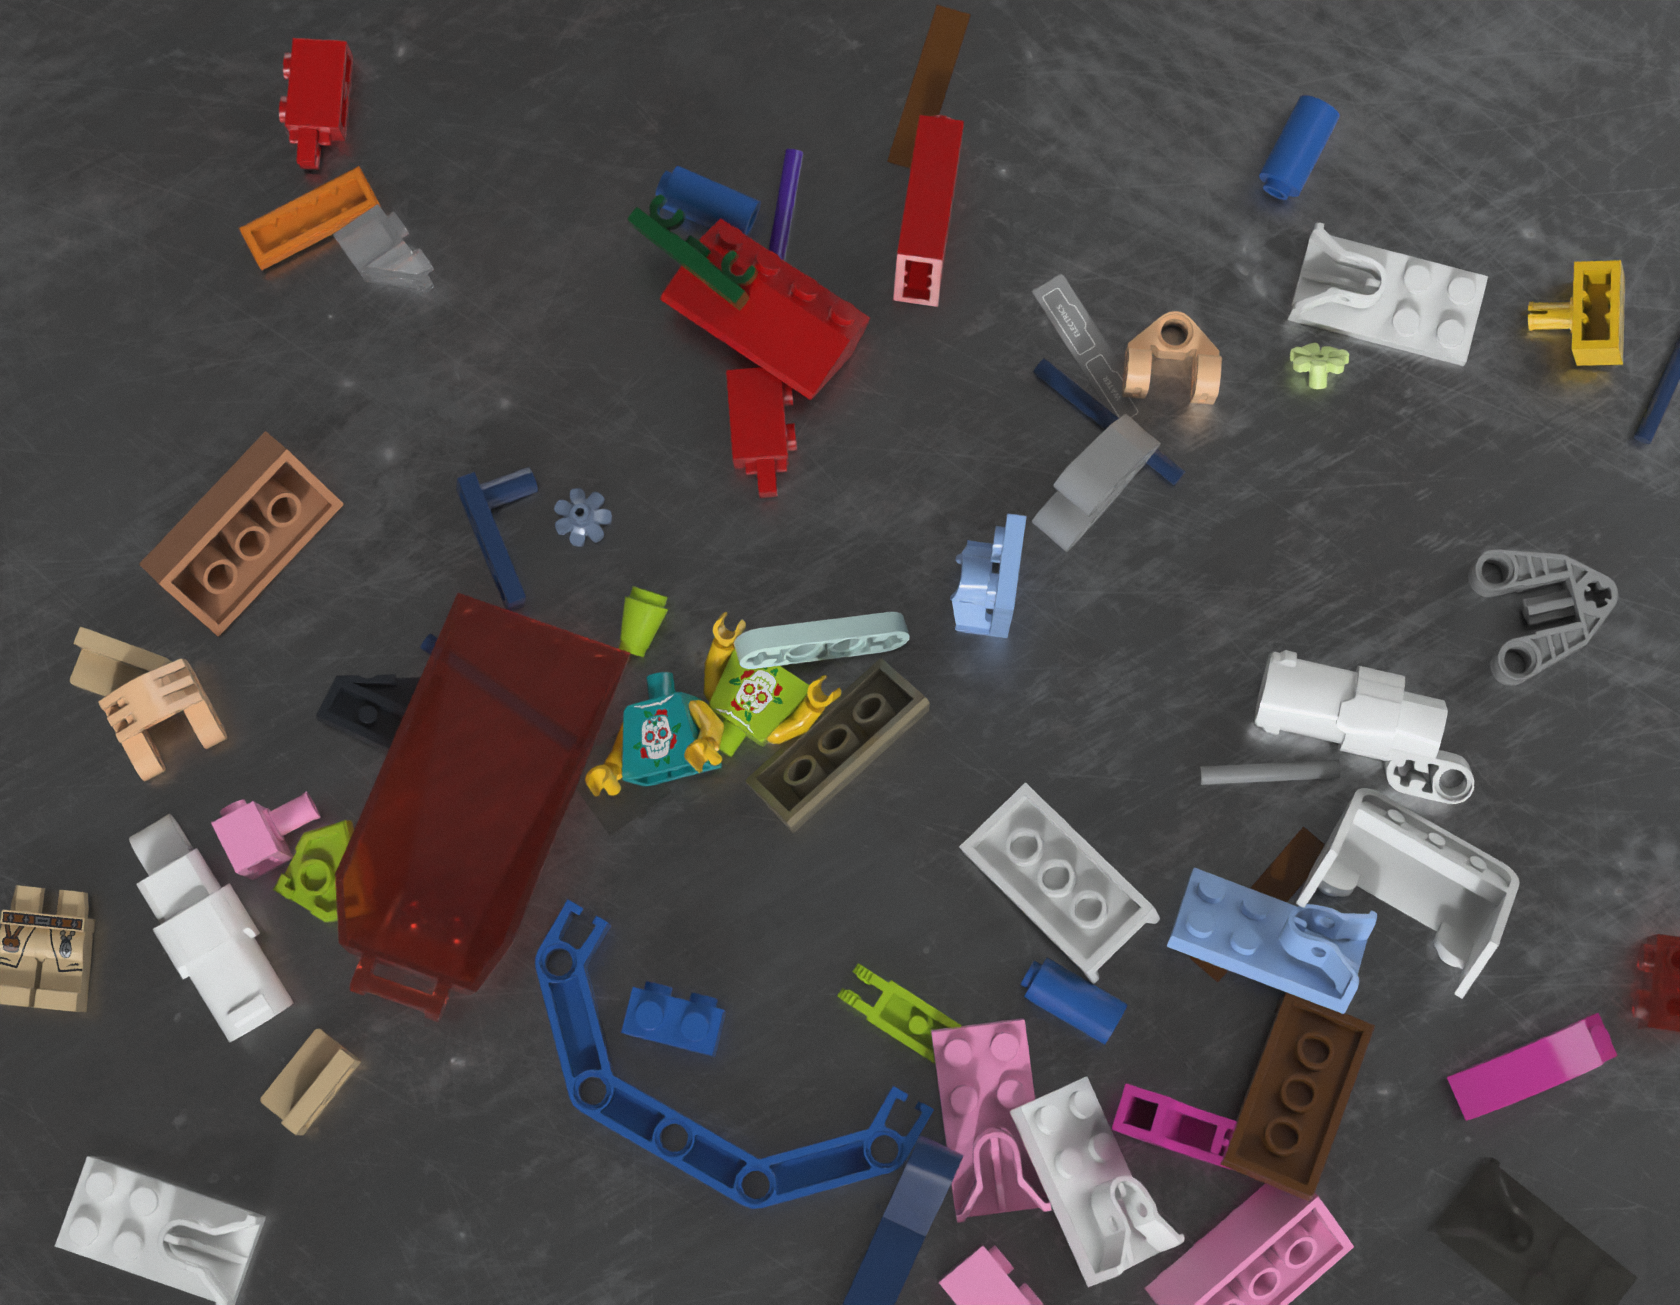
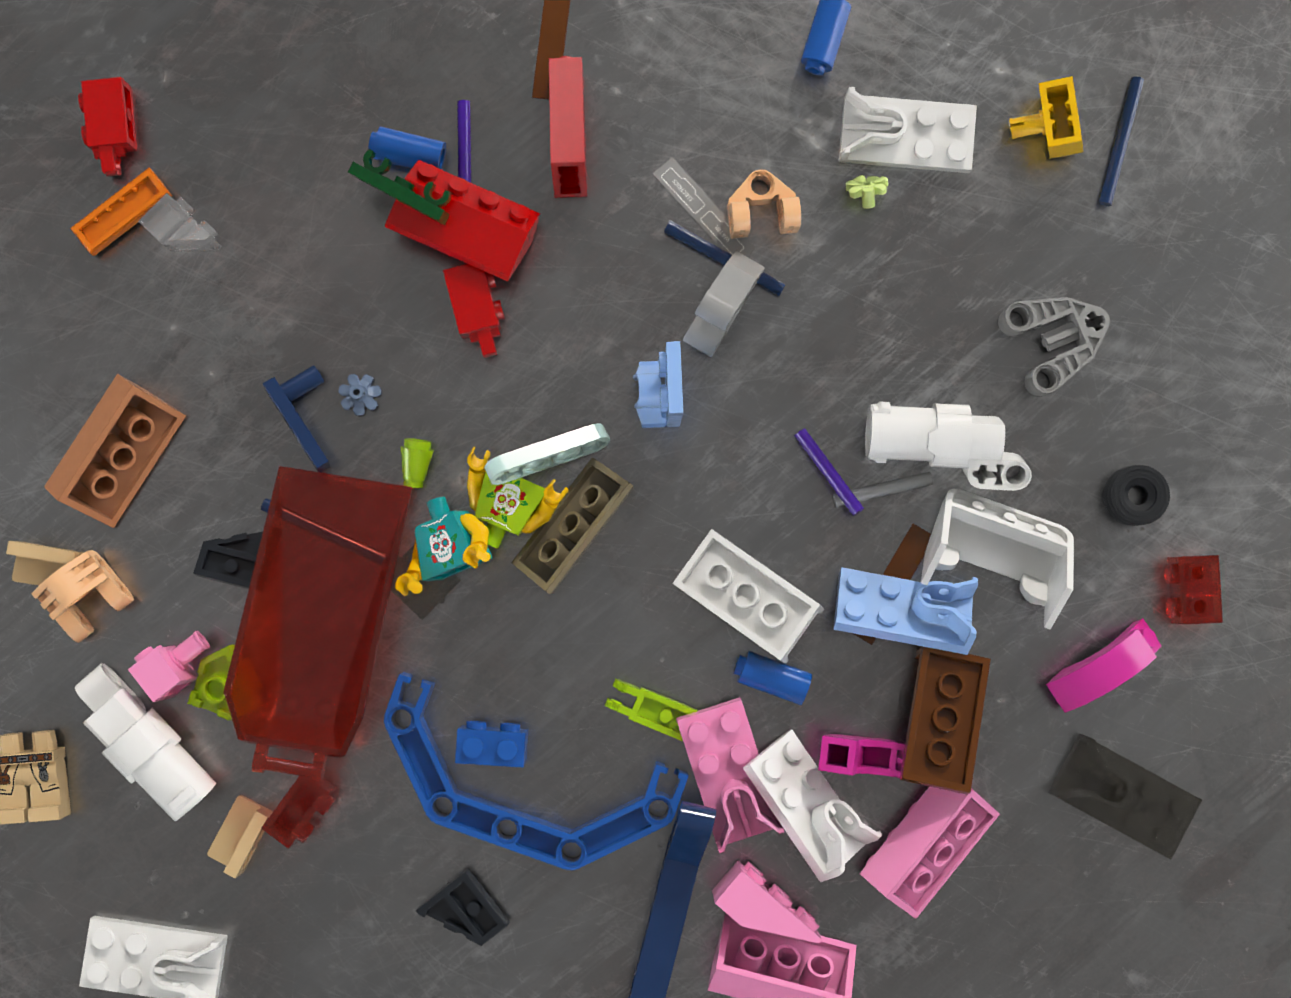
camera: 20 degrees left, 5 degrees up
none -> clear red brick [261,768,337,849]
none -> black wing [416,869,510,946]
none -> dark purple bar [795,428,864,516]
none -> black tyre [1104,465,1170,526]

